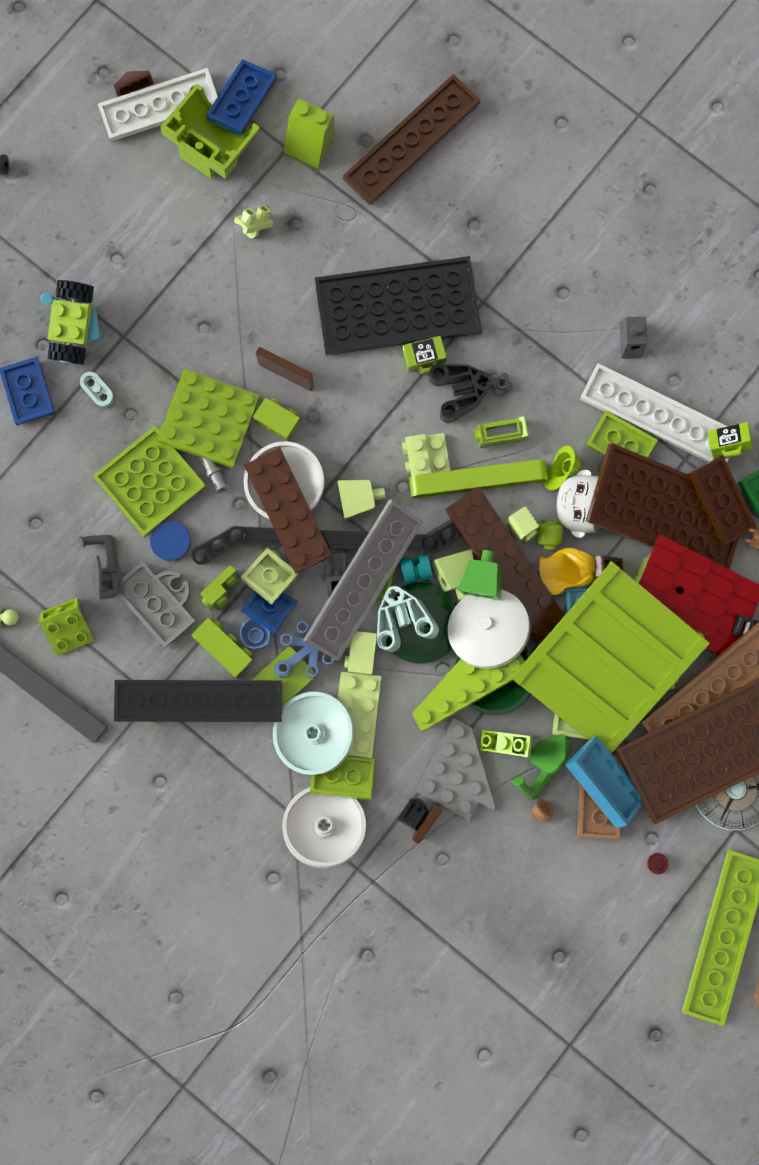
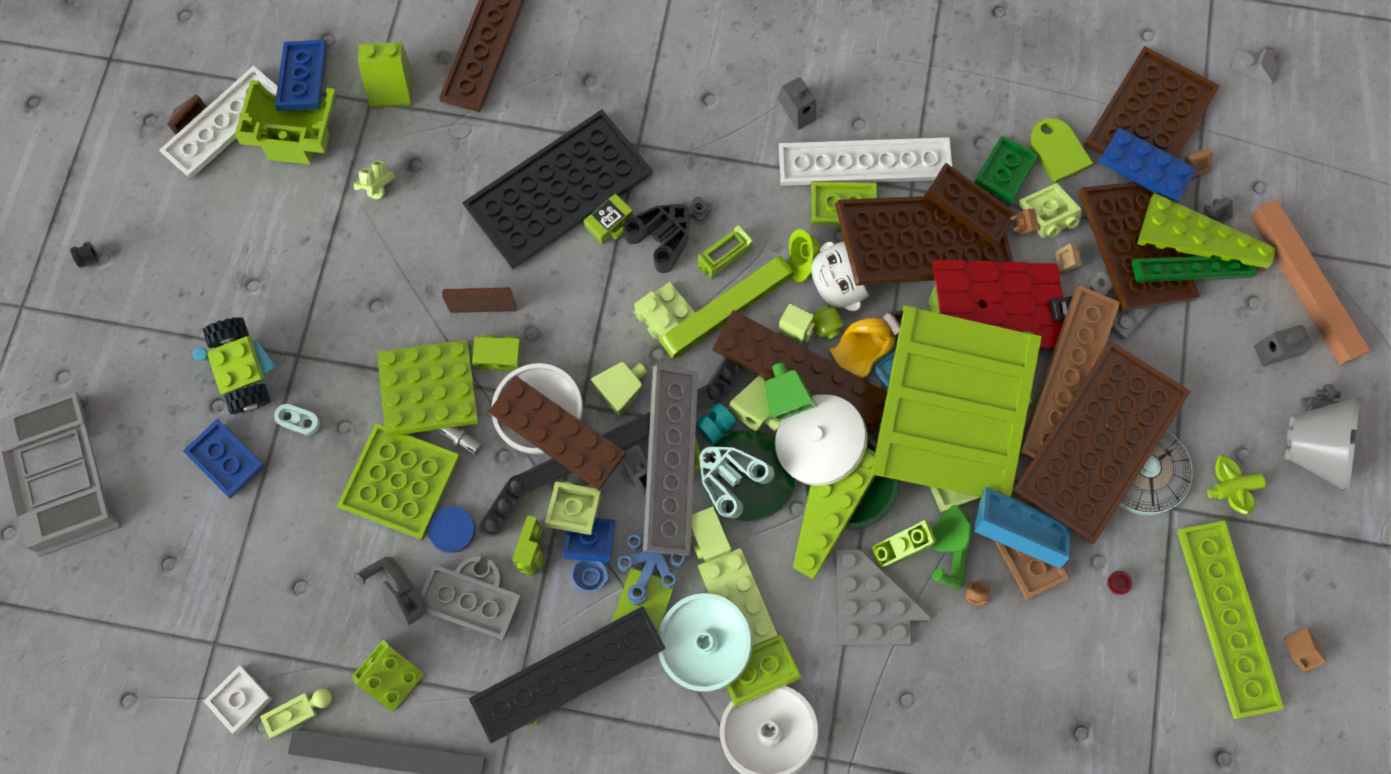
camera: 25 degrees left, 10 degrees down
lime brick [191,618,254,678] -> none
black plate [398,798,428,831] -> none
reddish brown tile [412,802,442,844] -> none
lime piece [708,422,754,459] -> none

